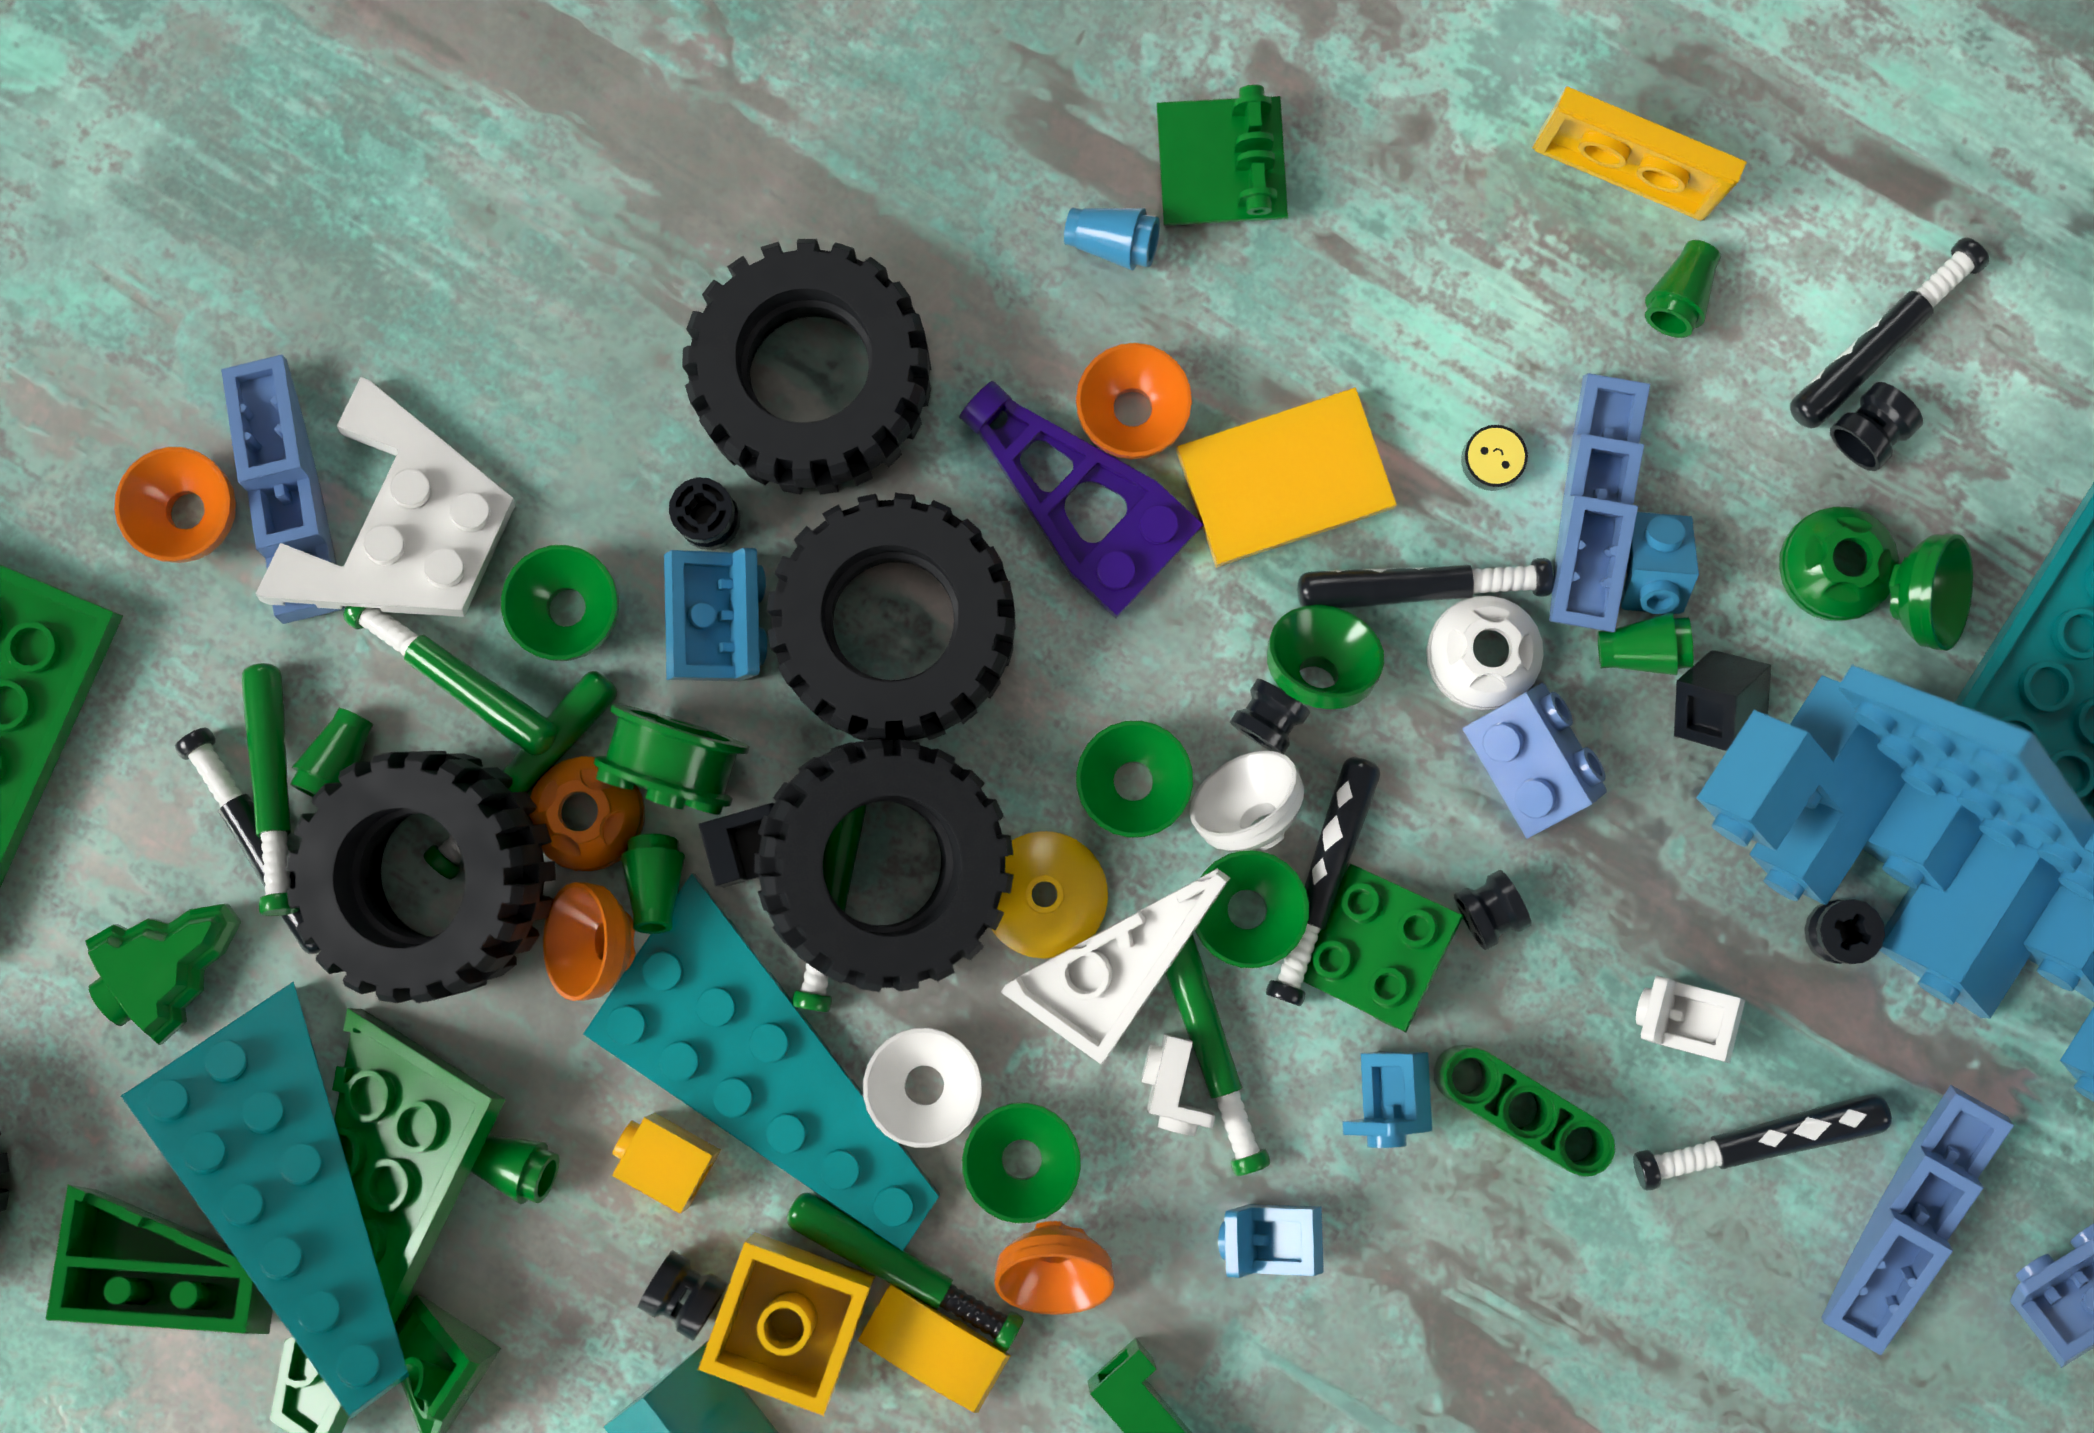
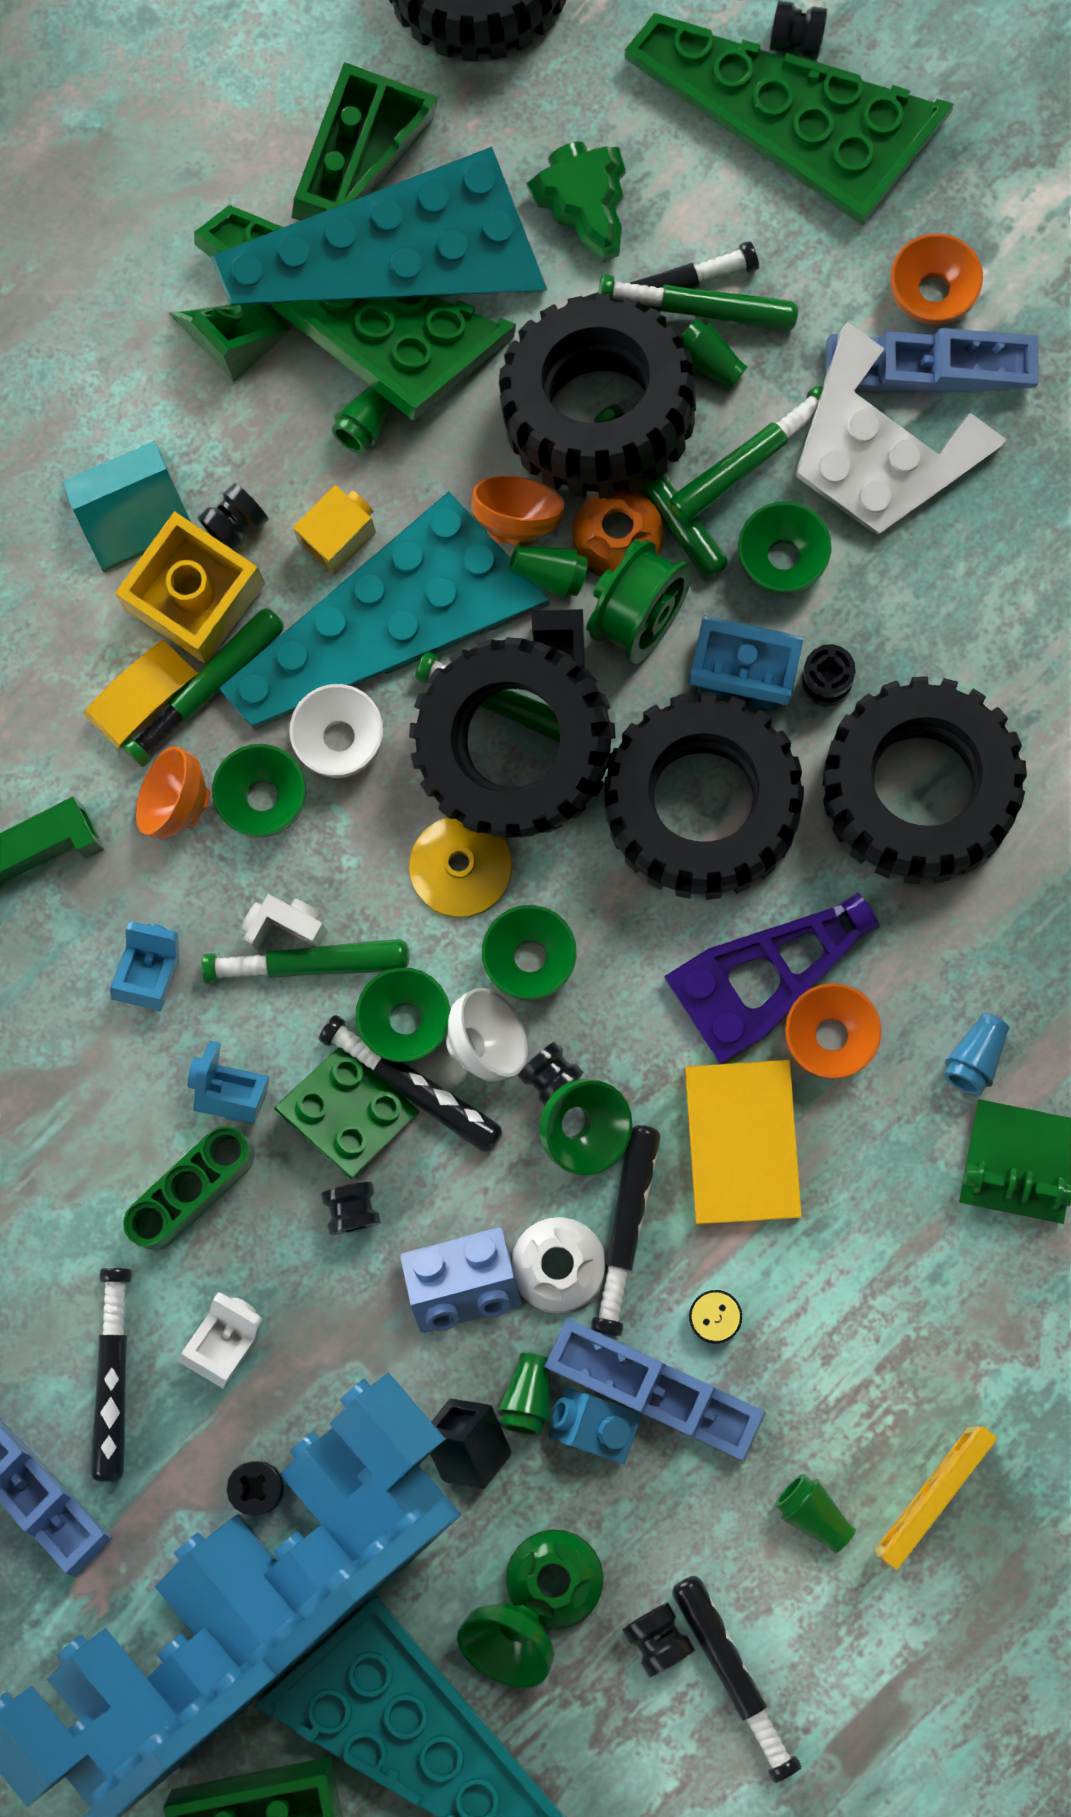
camera: 115 degrees right, 5 degrees down
white wing [1001,869,1230,1065] -> none

